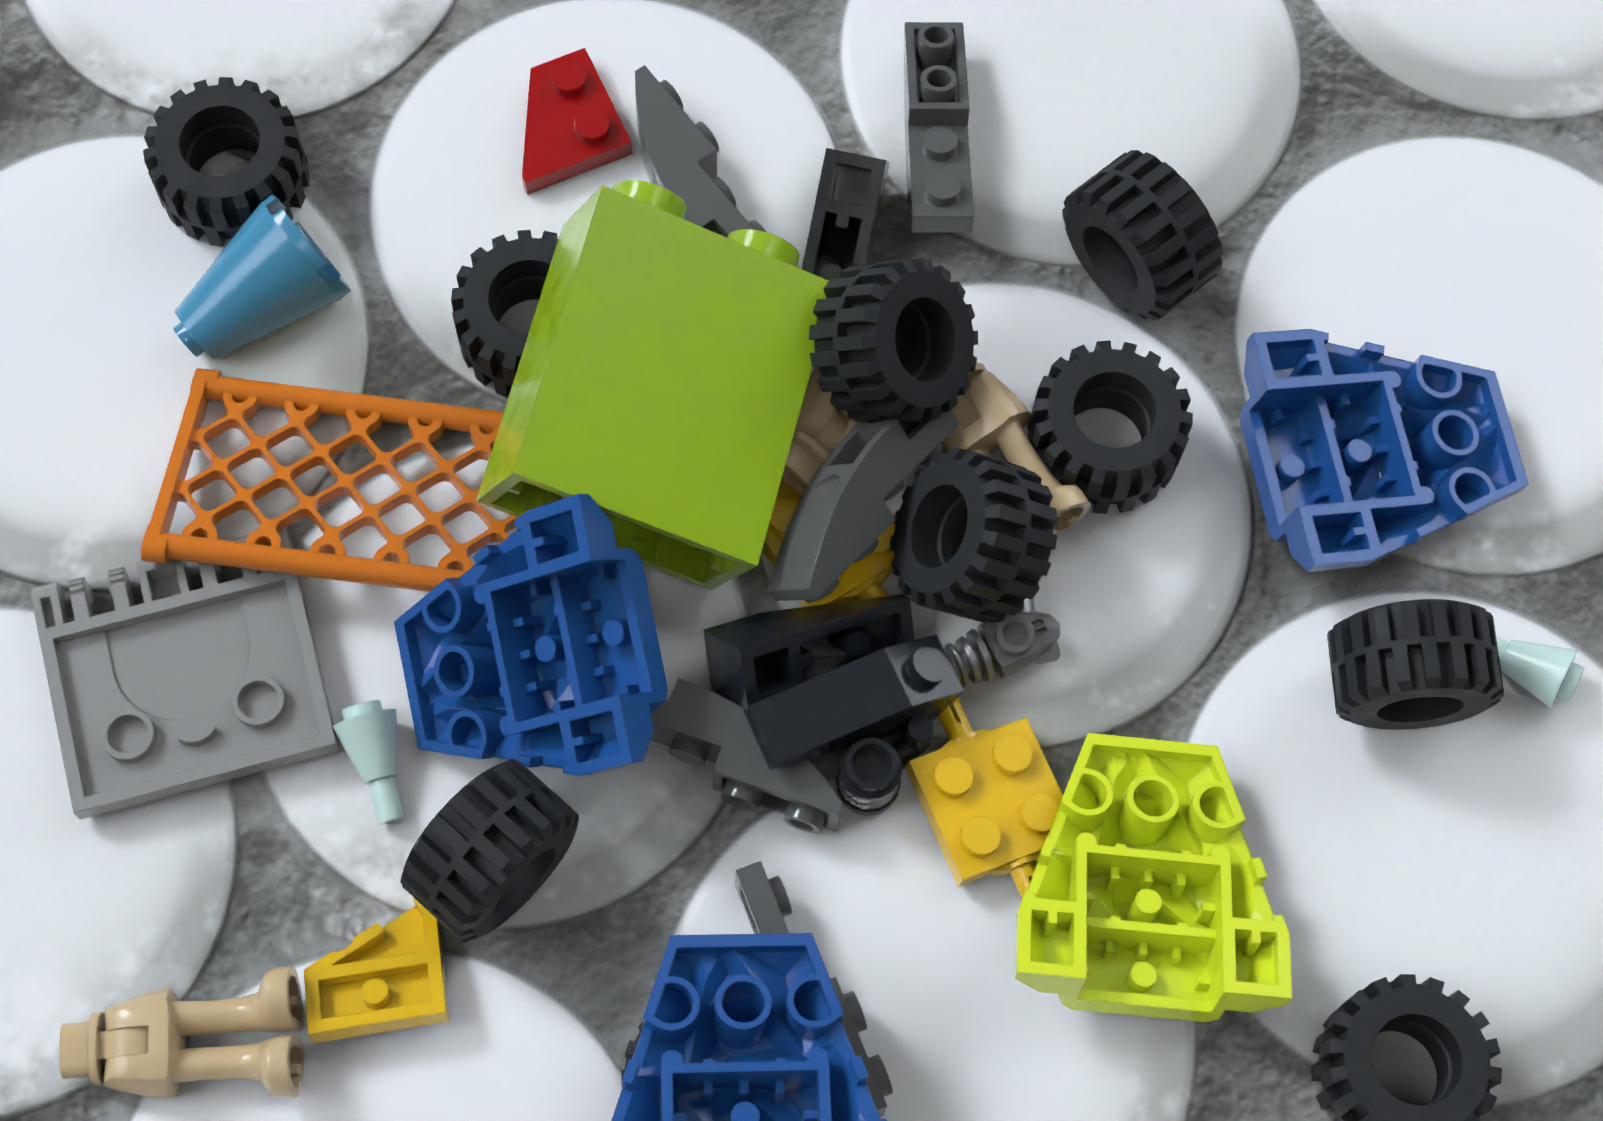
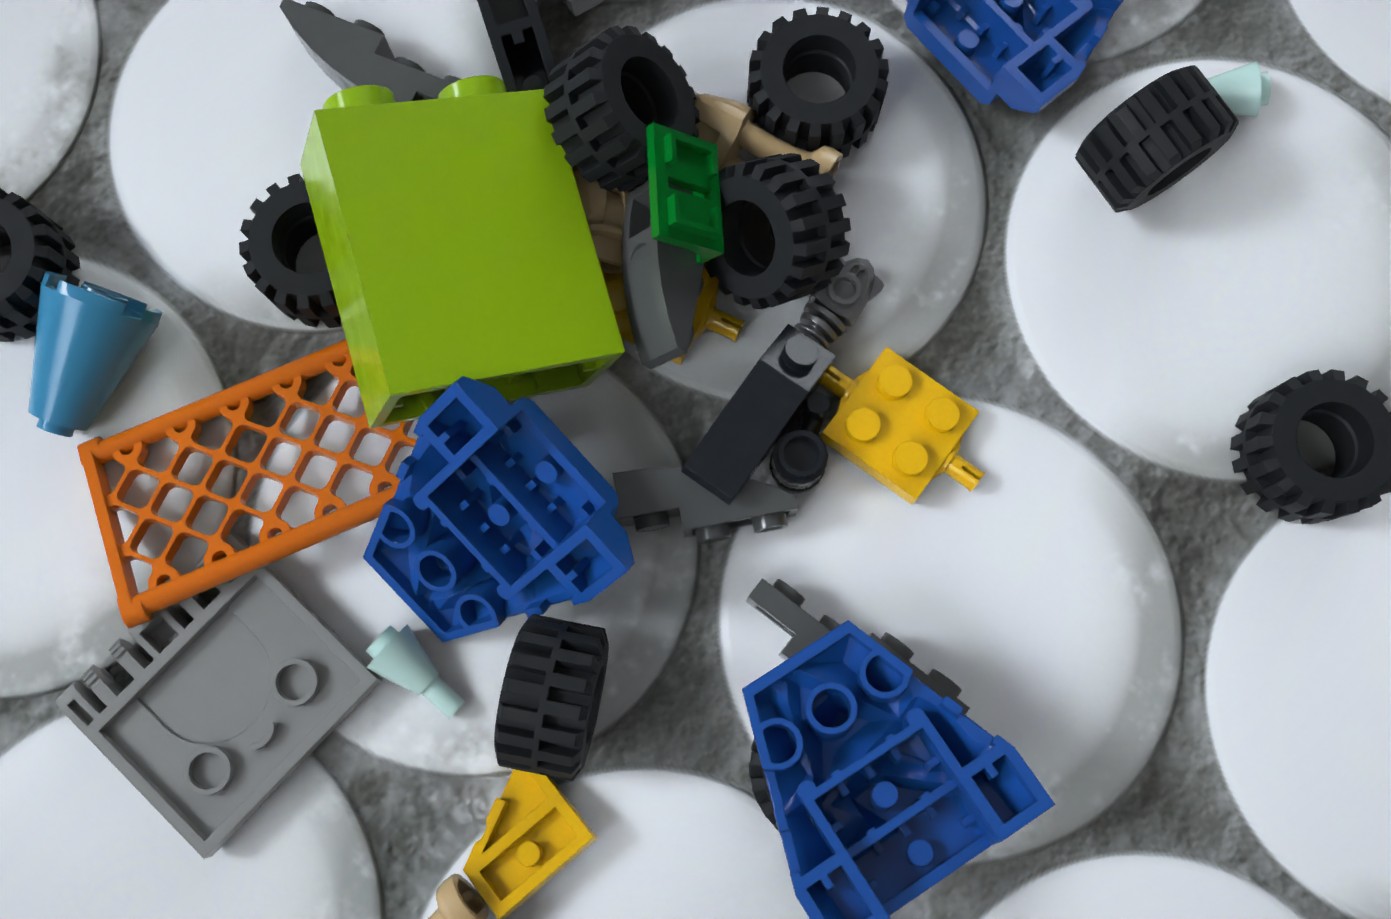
camera: 25 degrees left, 10 degrees up
red wing [522,48,633,195] -> none
black slope [703,594,915,709] -> none
neon yellow wedge [1015,733,1292,1022] -> none
none -> green piece [646,122,724,265]

